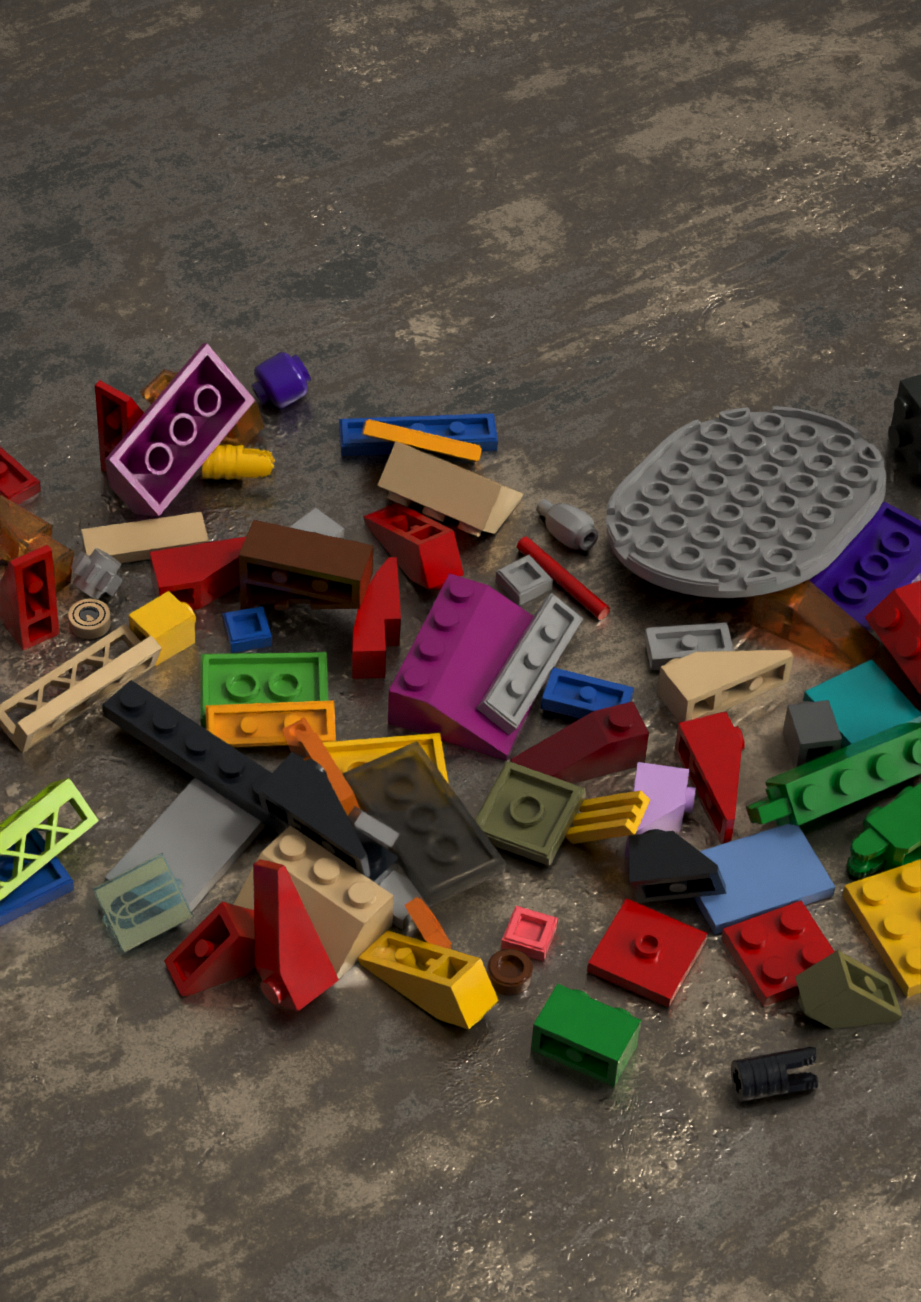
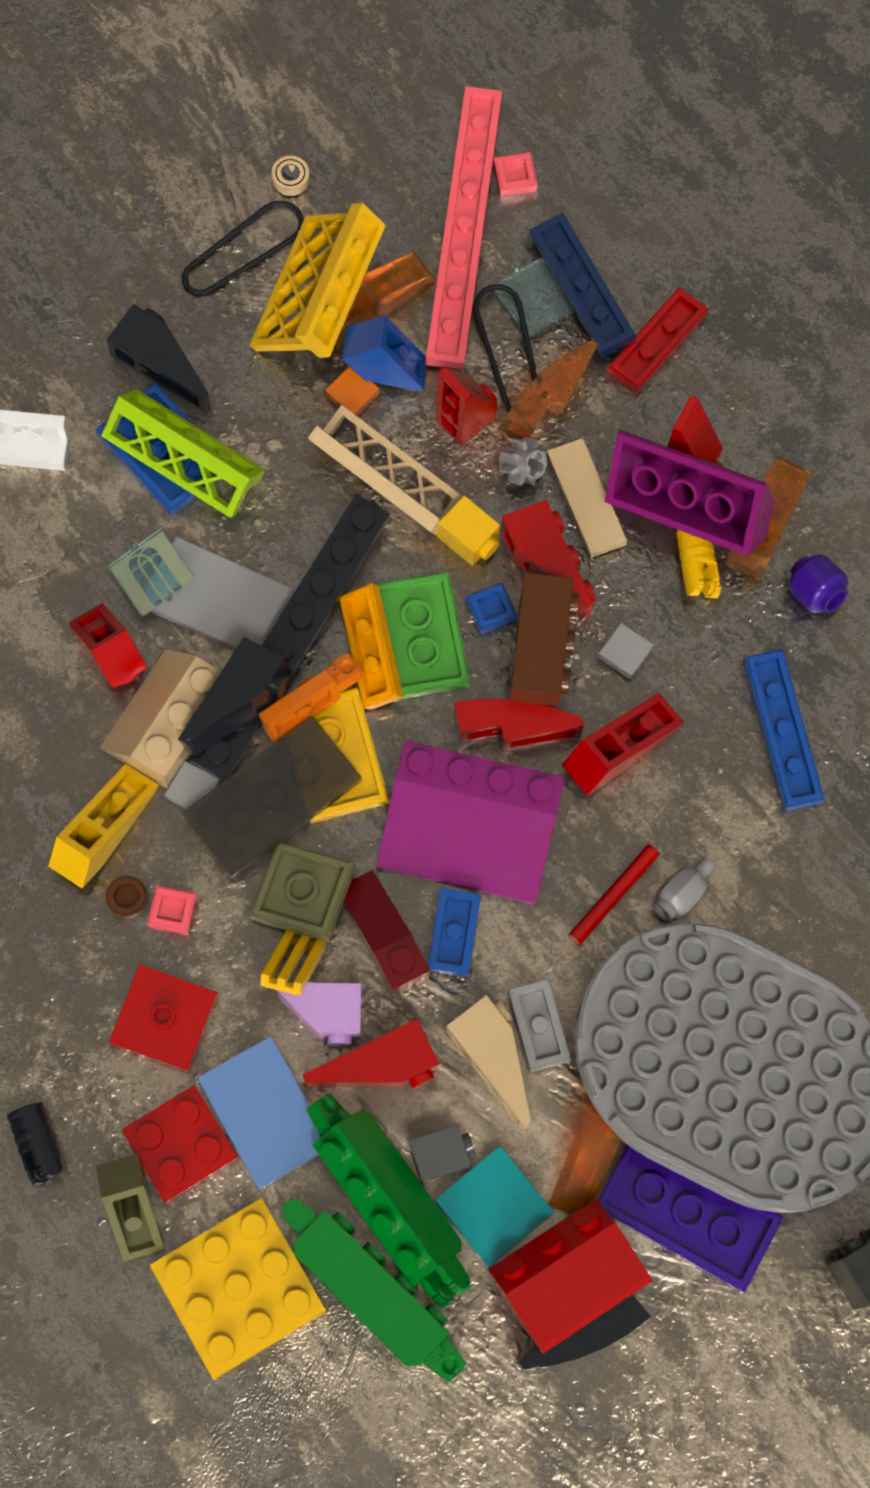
camera: 80 degrees right, 25 degrees up
tan tile [68,598,111,639] -> none
red slope [253,859,339,1011] -> none
light grey tile [348,806,399,848] -> none
light orange tile [361,419,482,462] -> none
tan slope [377,441,524,537] -> none
orange tile [404,897,452,949] -> none
light grey tile [476,593,583,735] -> none
light grey tile [495,555,553,606] -> none
green brick [531,983,641,1087] -> none
black slope [629,829,726,903] -> none

